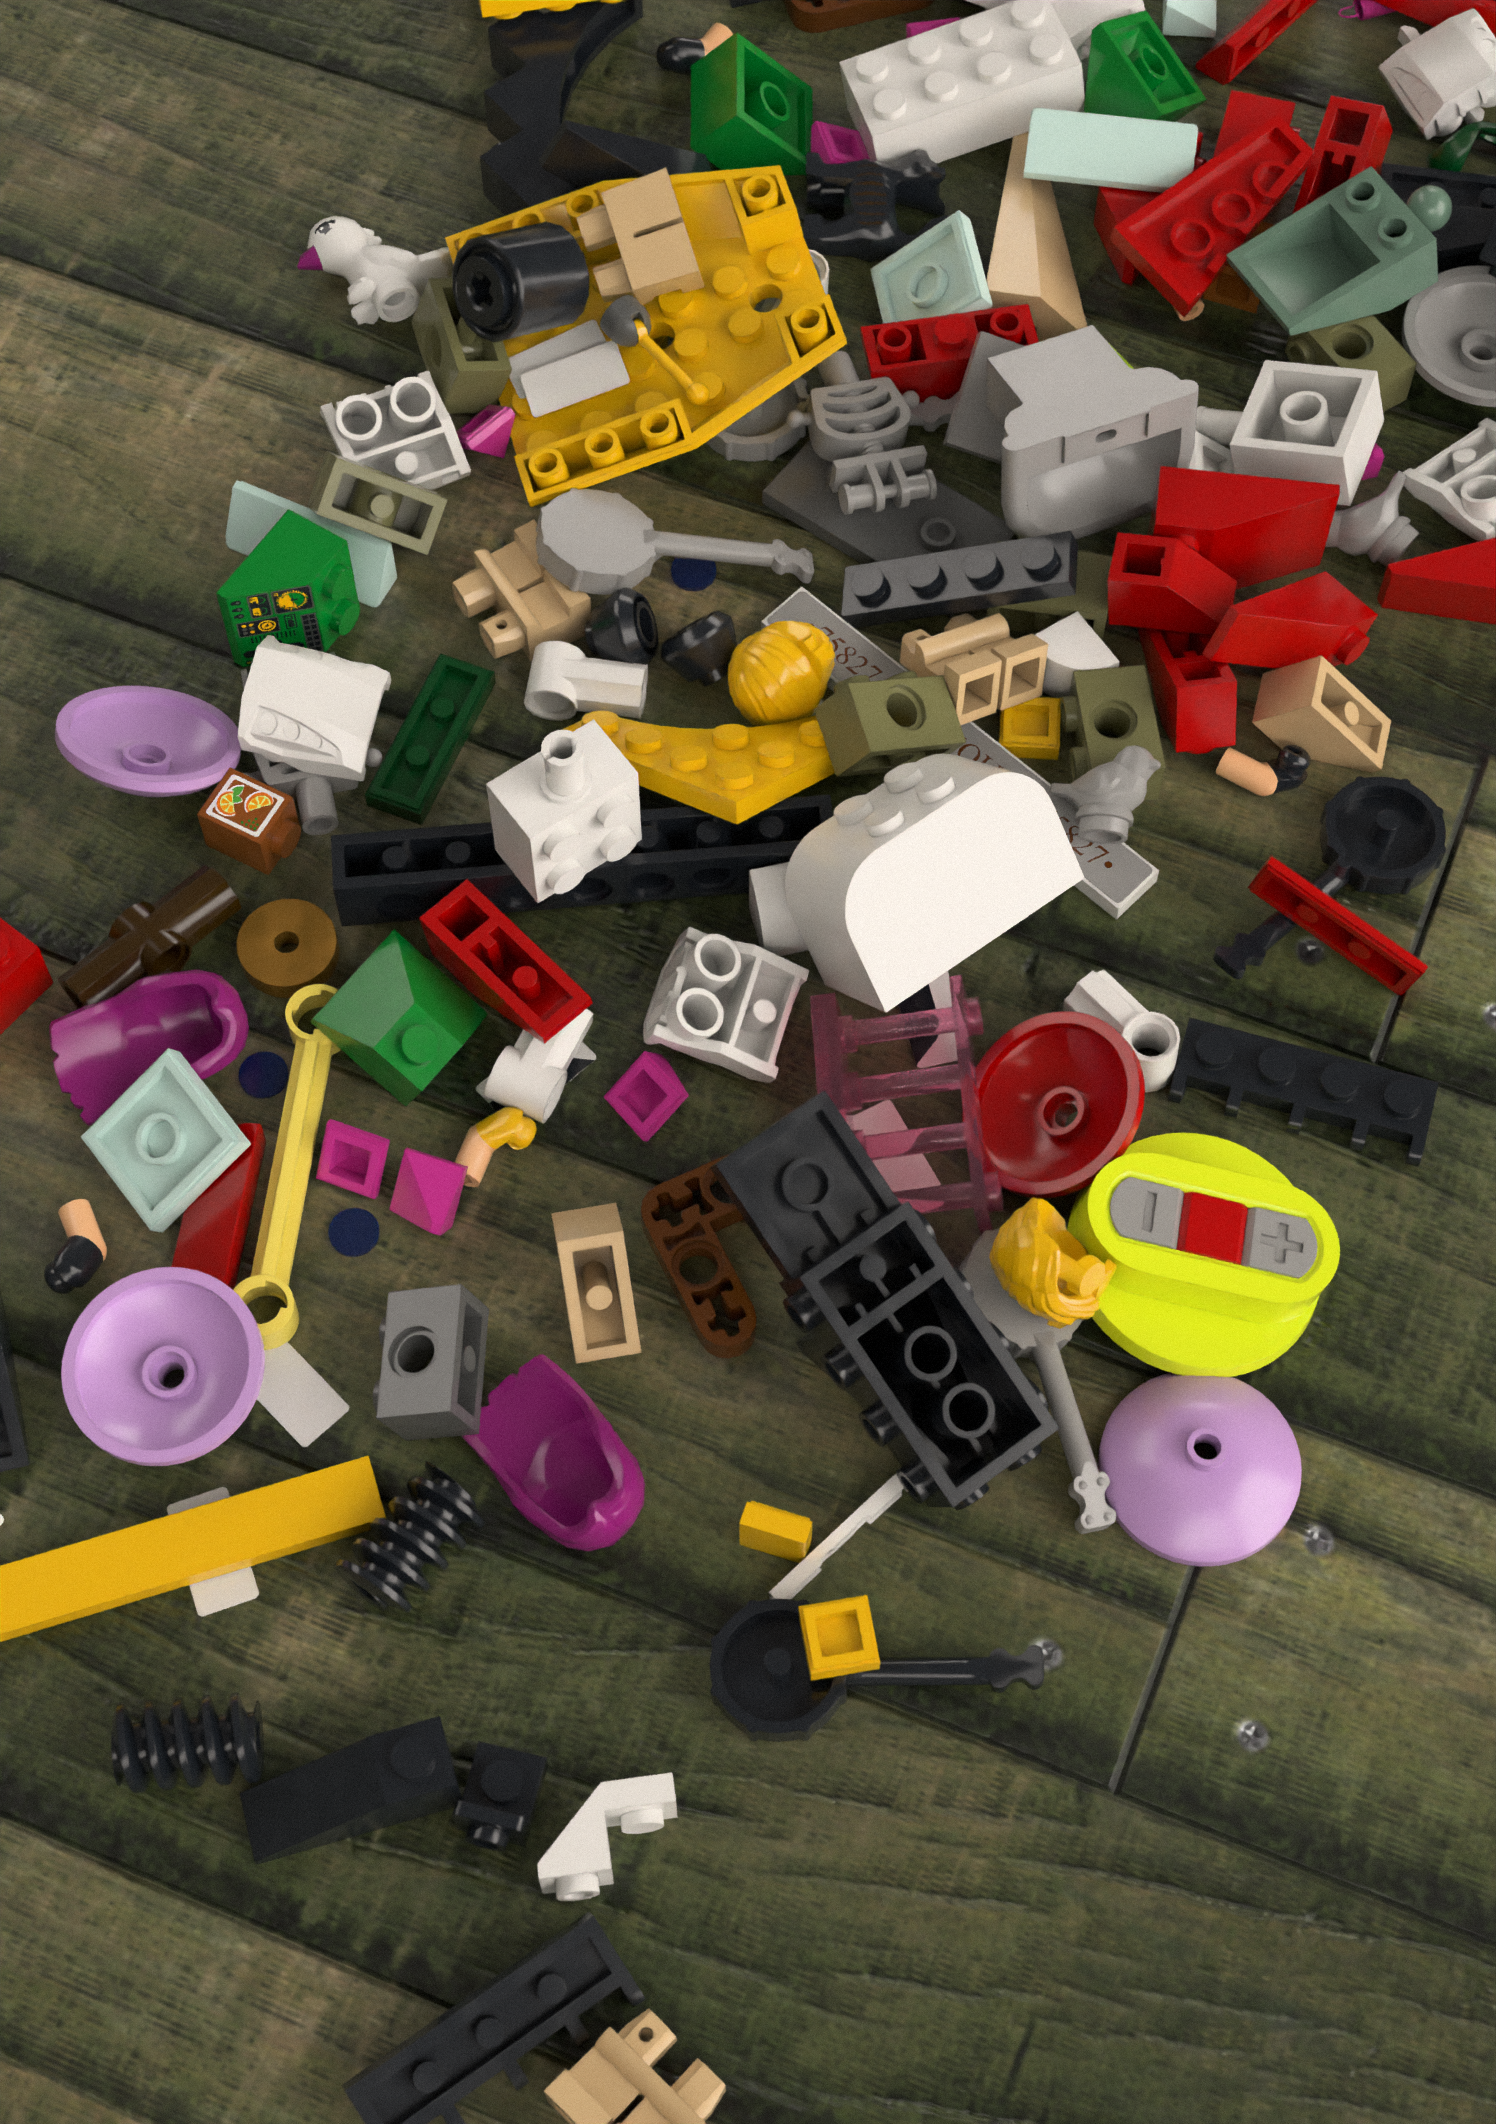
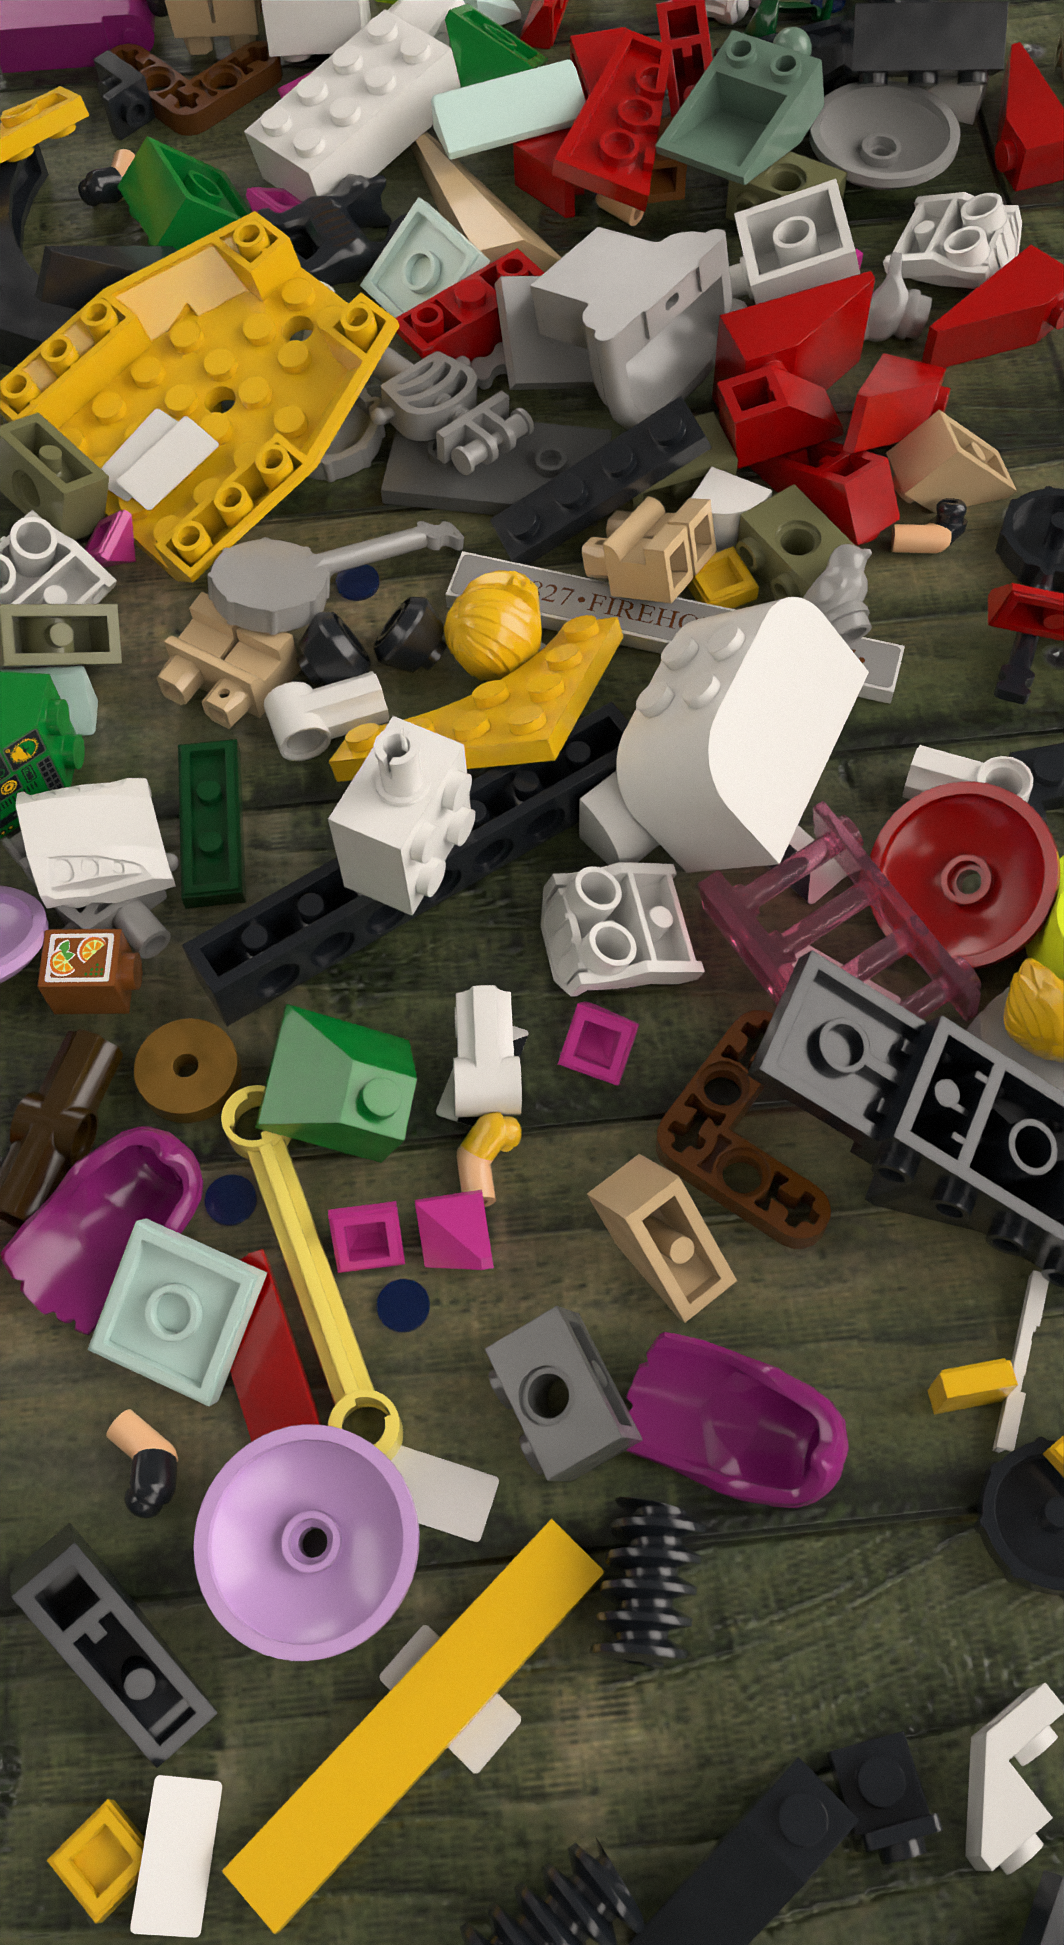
camera: 25 degrees left, 0 degrees up
red slope [419,879,593,1044] -> none
black piece [452,222,589,343] -> none
tan hips [576,168,705,305] -> none
hinge [600,295,710,406] -> none
olive brick [814,671,966,777] -> none

